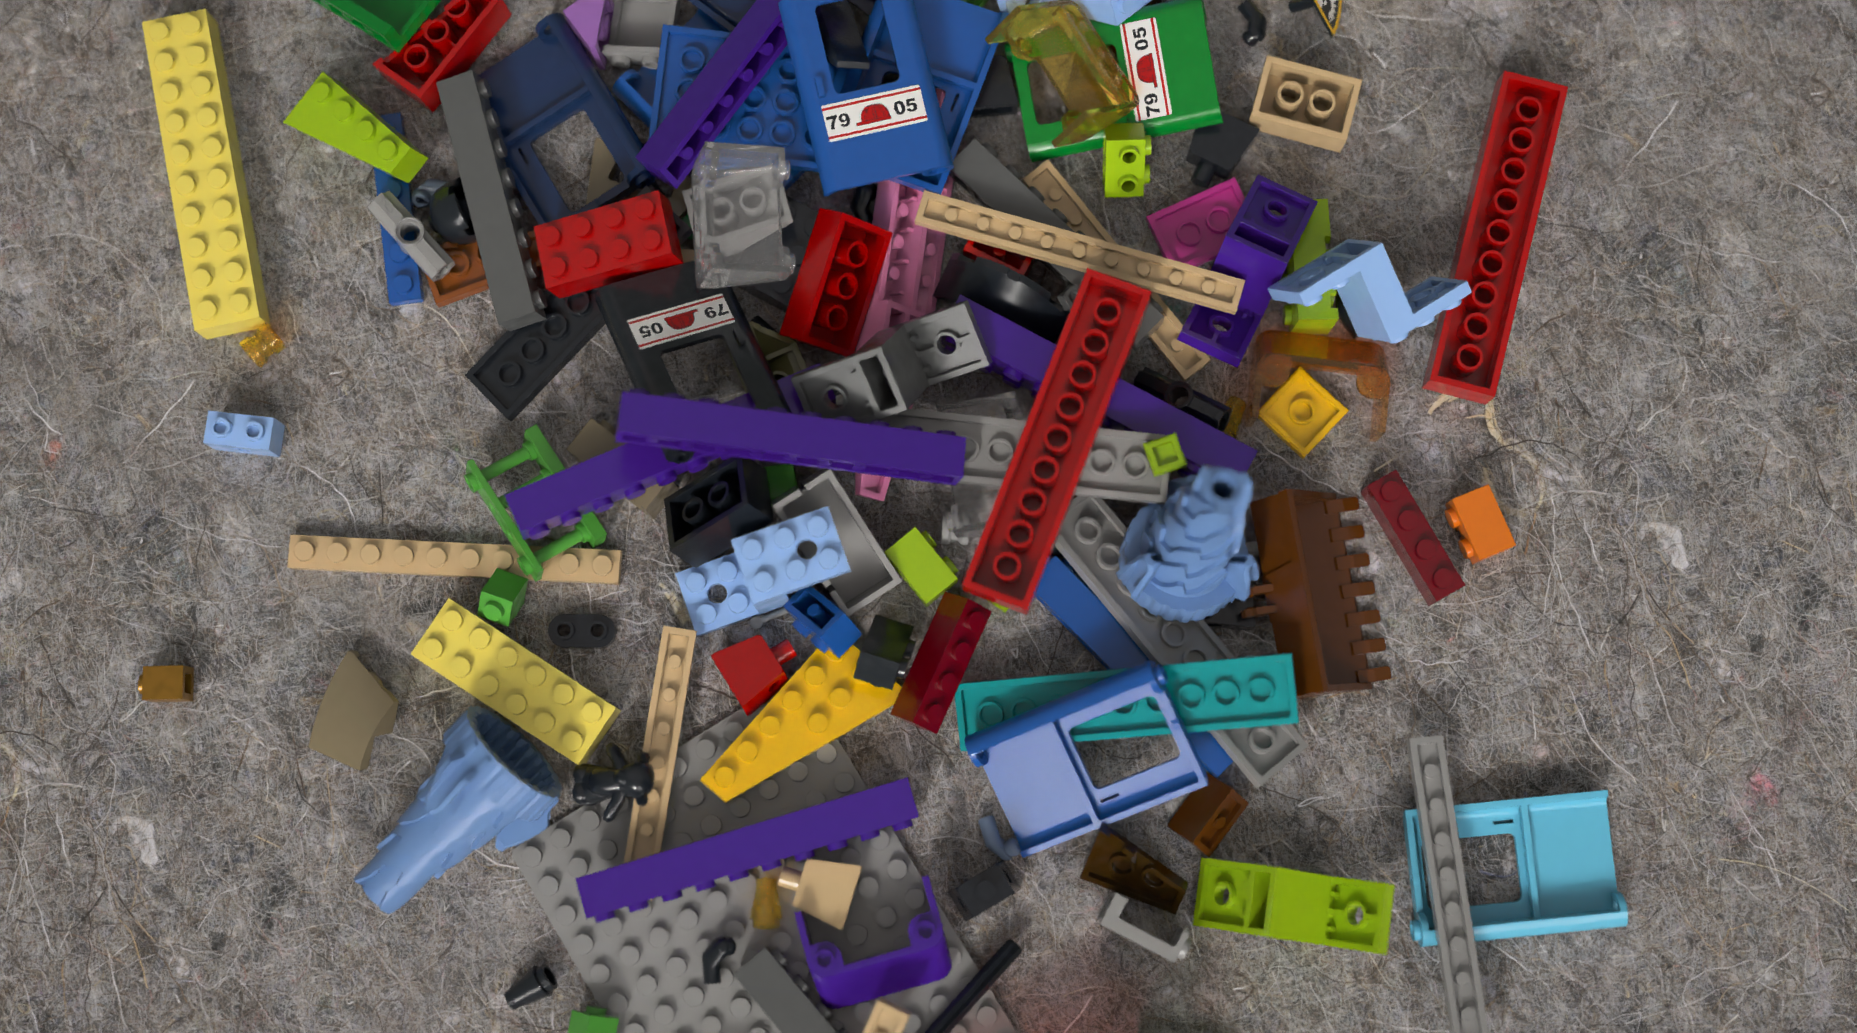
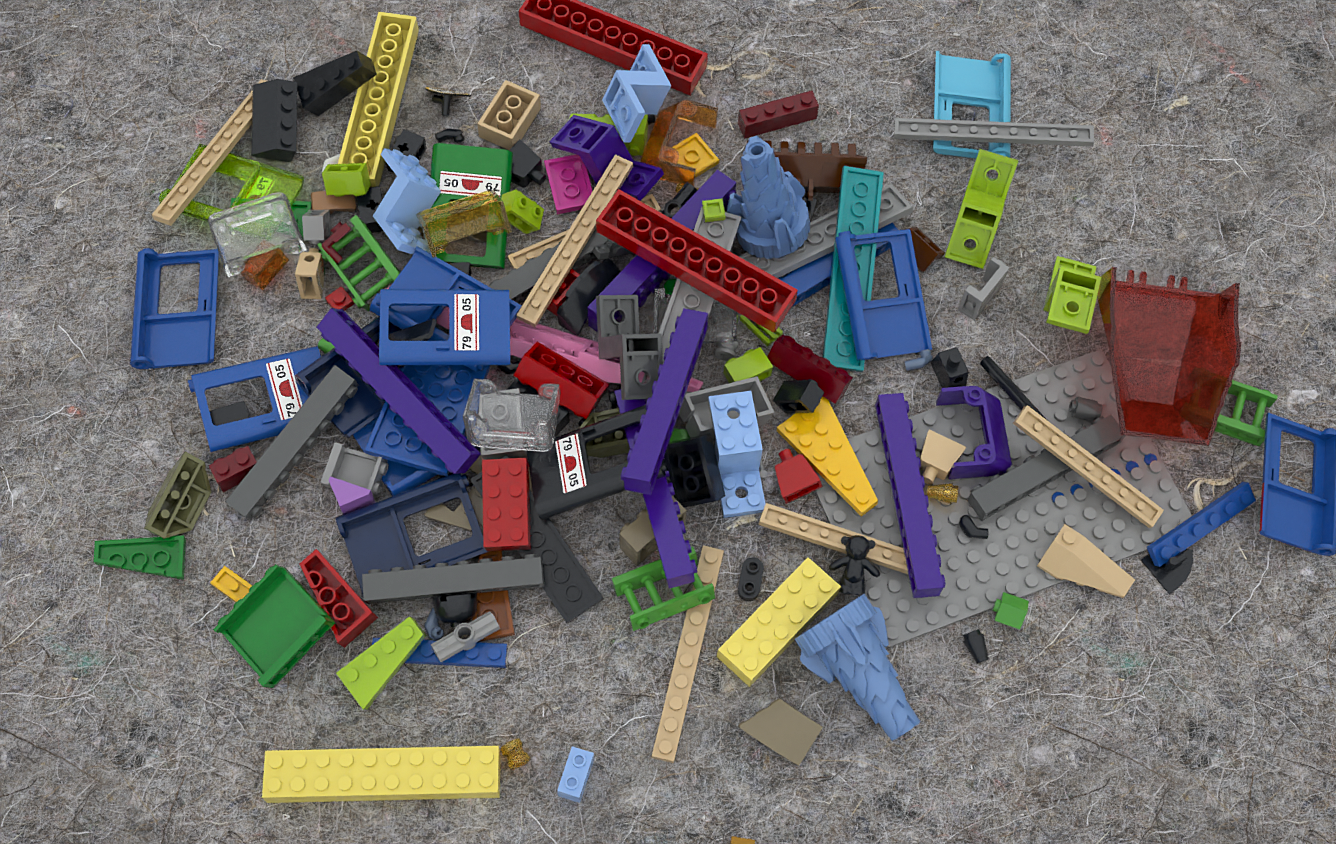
camera: 85 degrees left, 15 degrees down
bright green brick [477,568,528,627] -> none
blue brick [783,586,862,658] -> none
dark brown wing [1080,822,1188,915] -> none
orange piece [1445,484,1516,565] -> none

